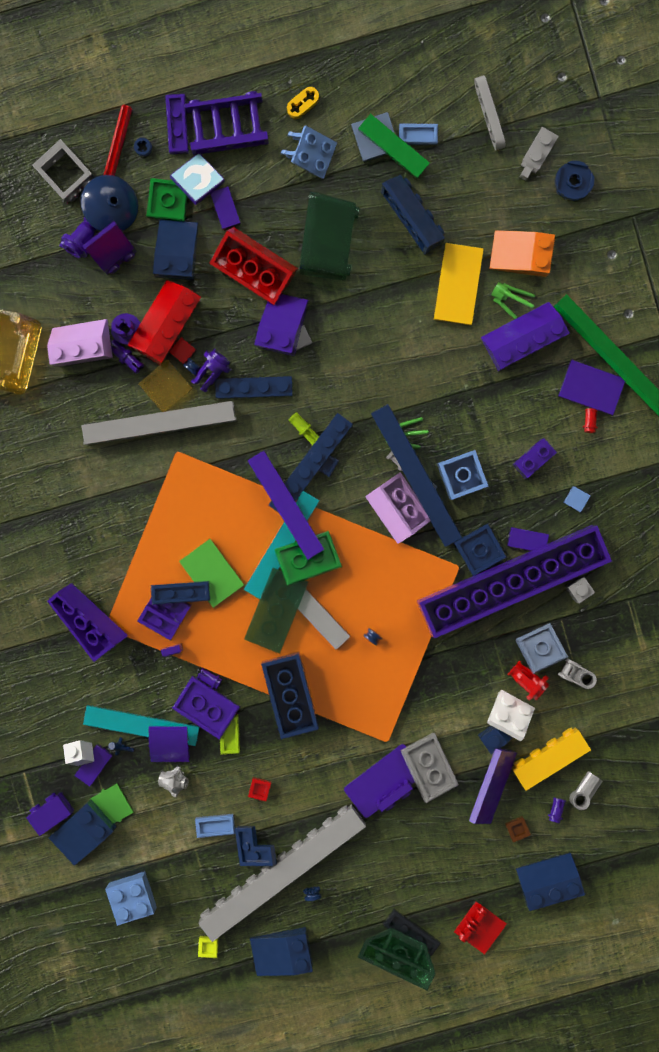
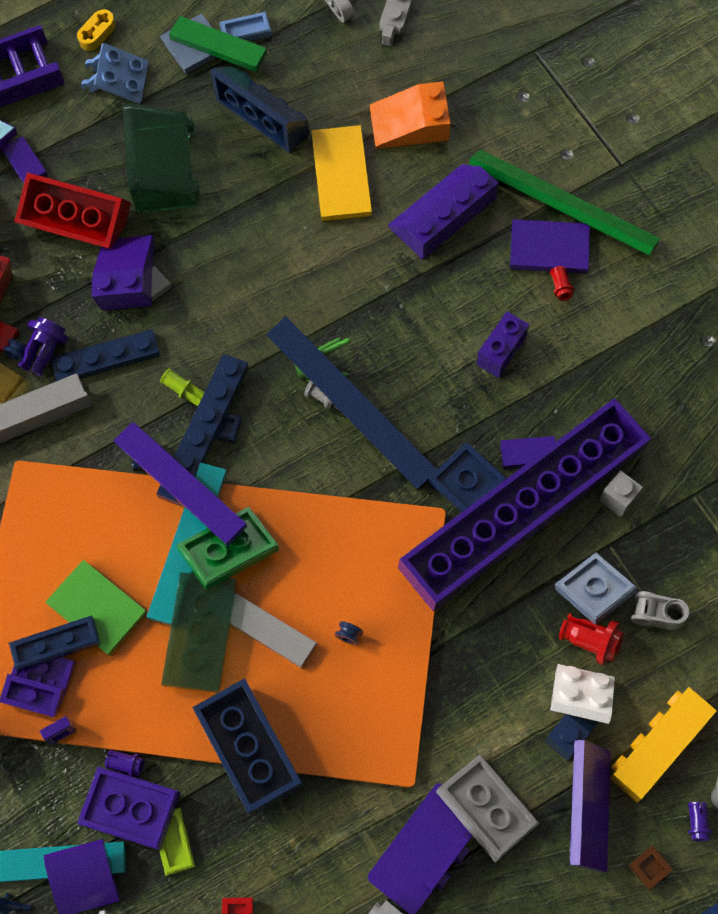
camera: 10 degrees left, 20 degrees down
lavender slope [365,472,430,544] -> none
medium blue brick [437,450,488,500] -> none
bright green plant [491,282,535,319] -> none
dark blue plate [555,161,594,201] -> none
medium blue tile [563,486,590,512] -> none

